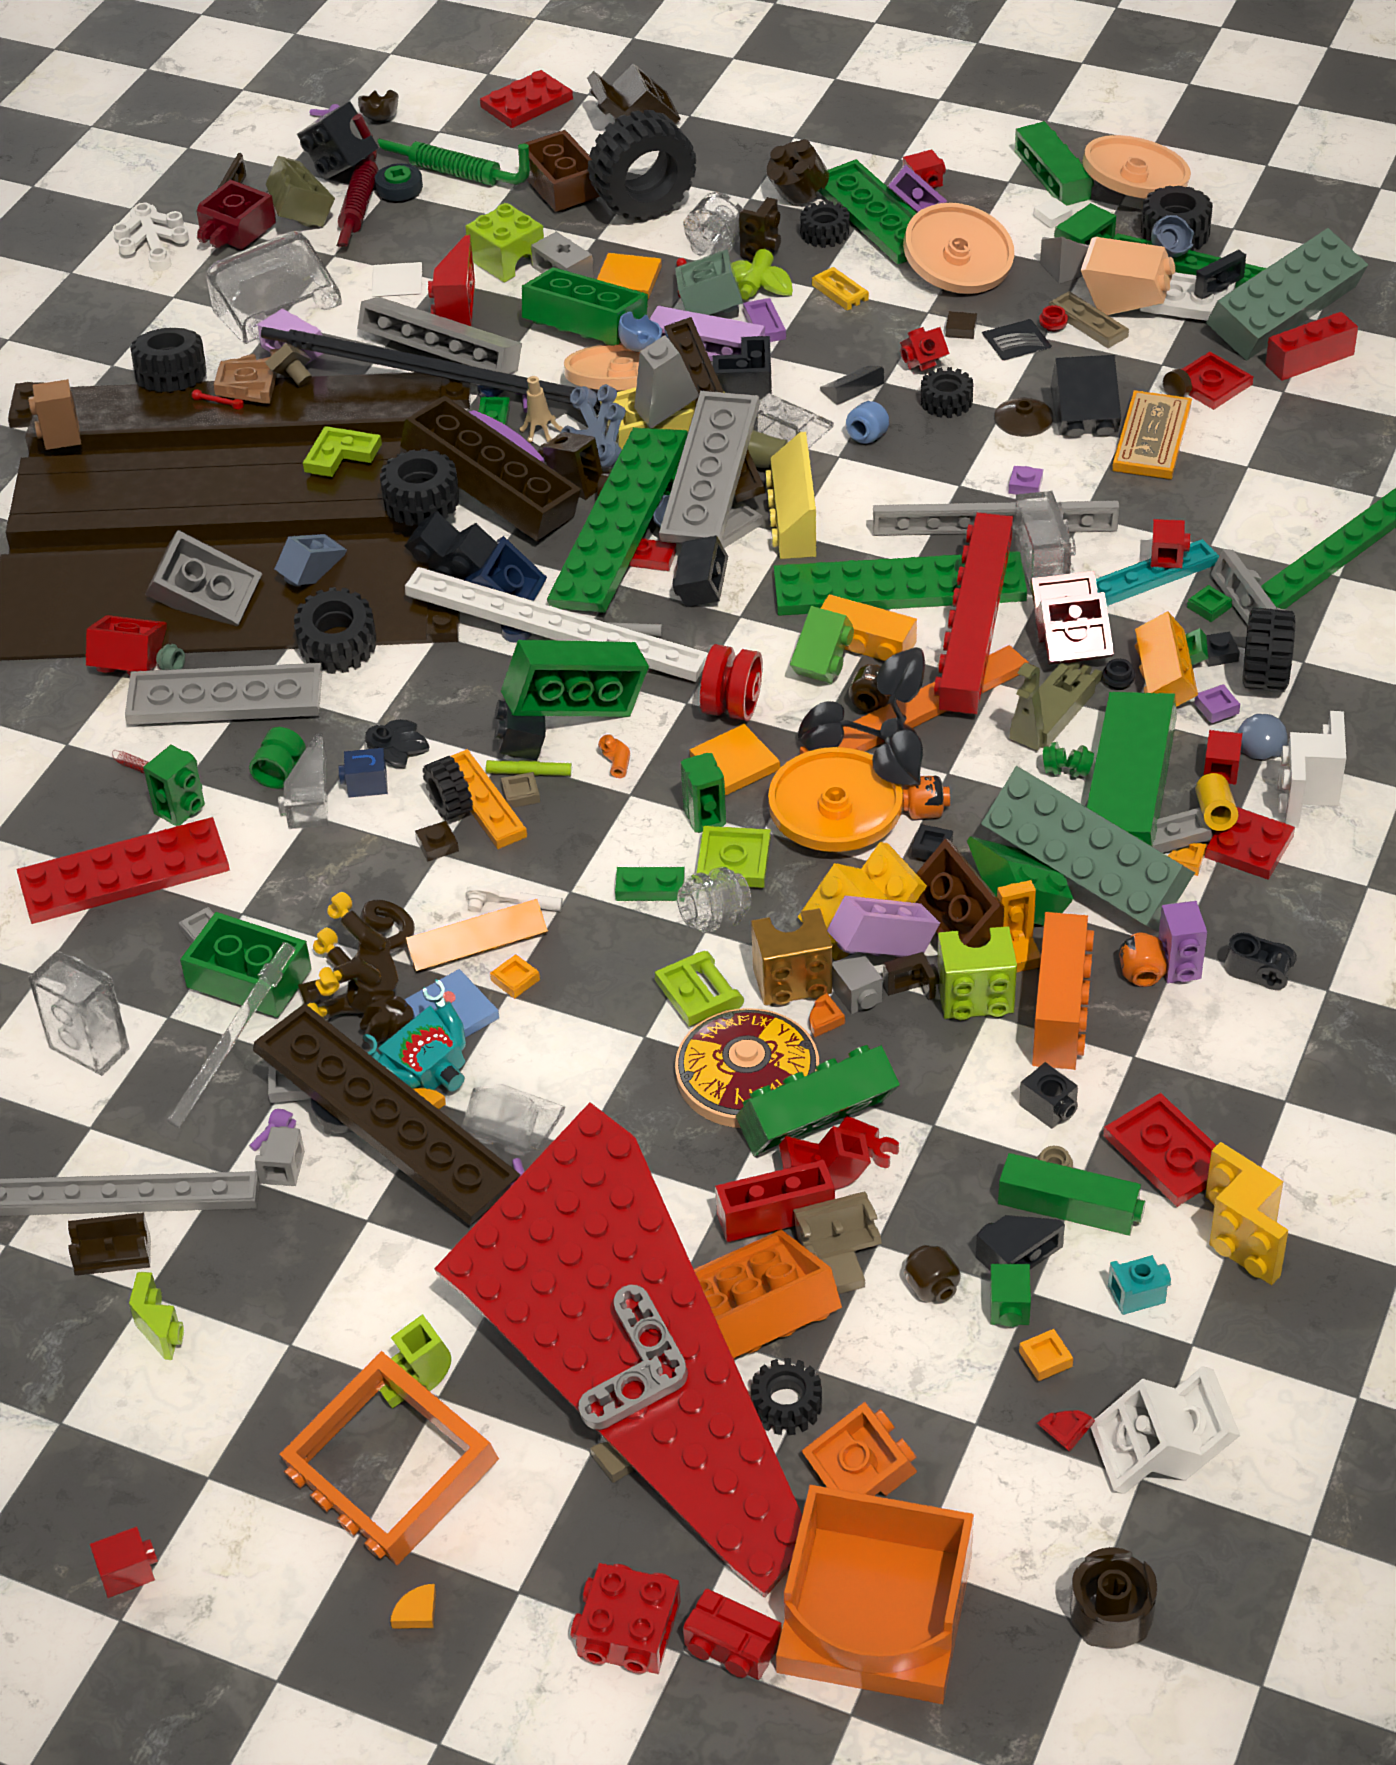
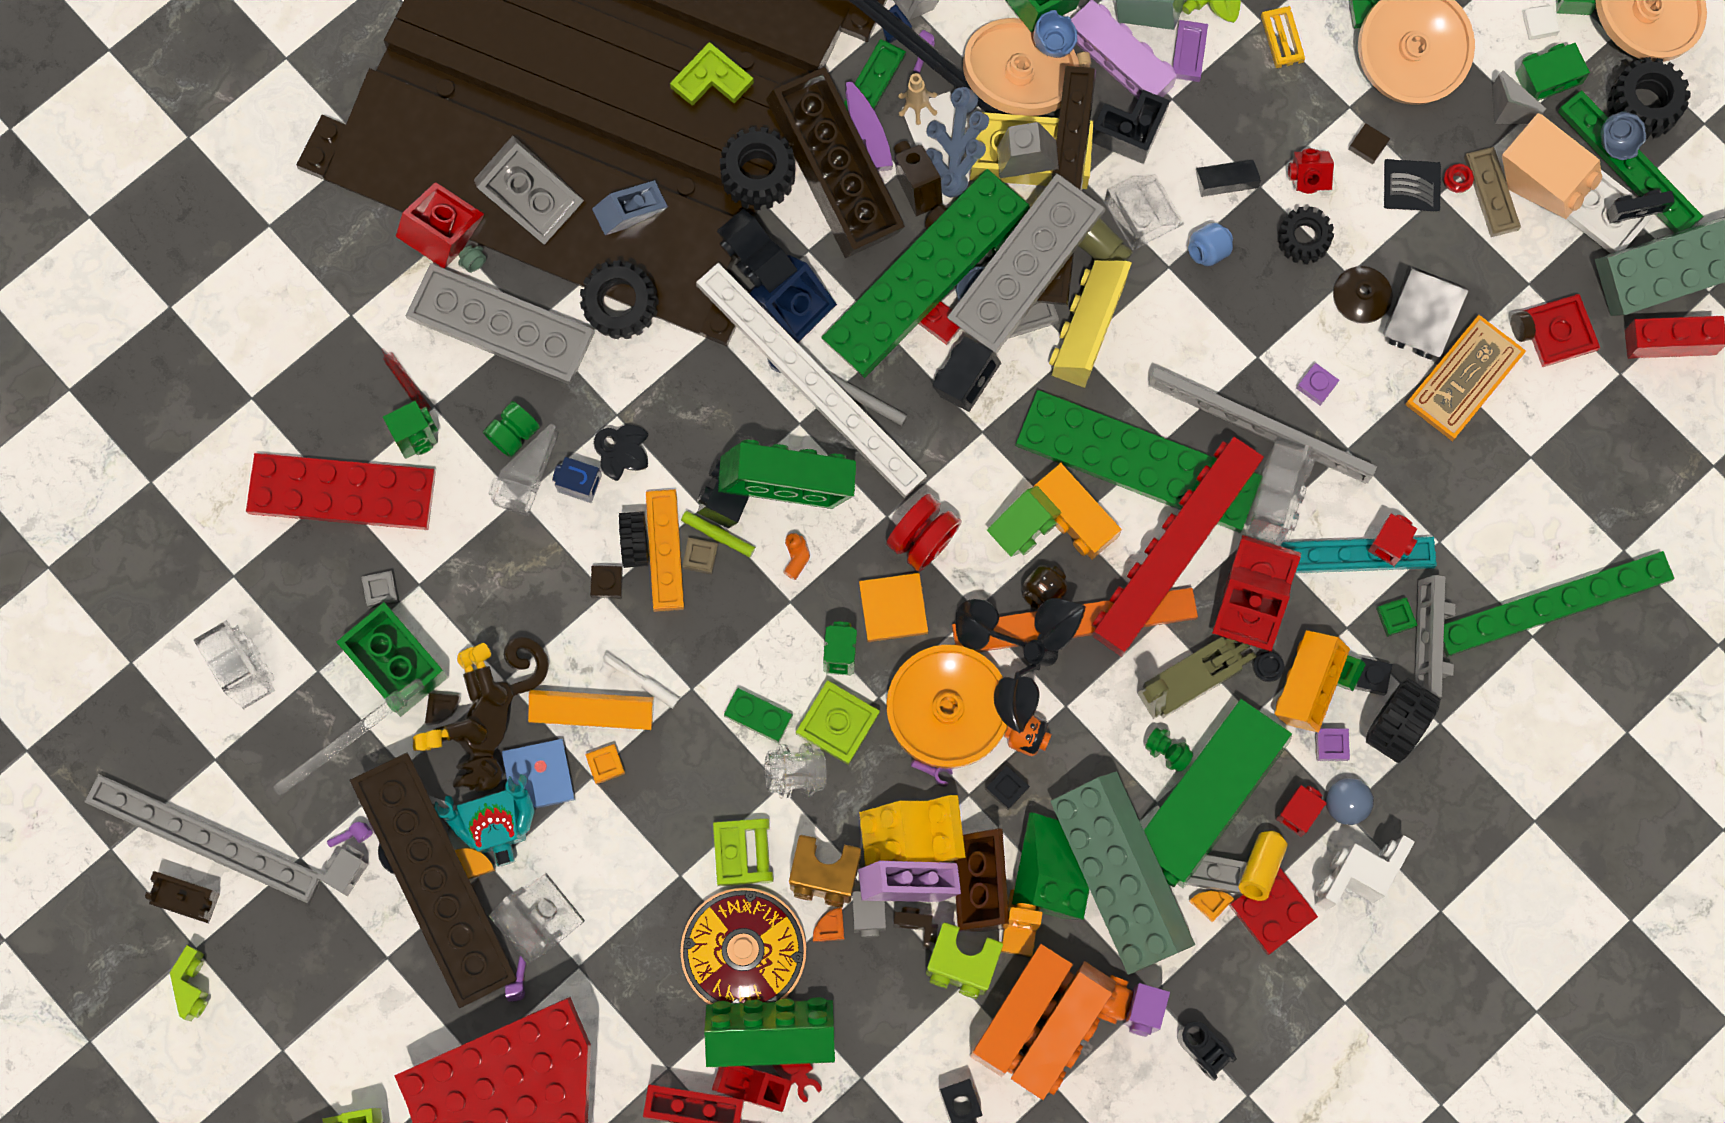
camera: 20 degrees right, 30 degrees up
none -> medium lavender hand [911,759,953,787]
none -> orange brick [1011,961,1118,1100]

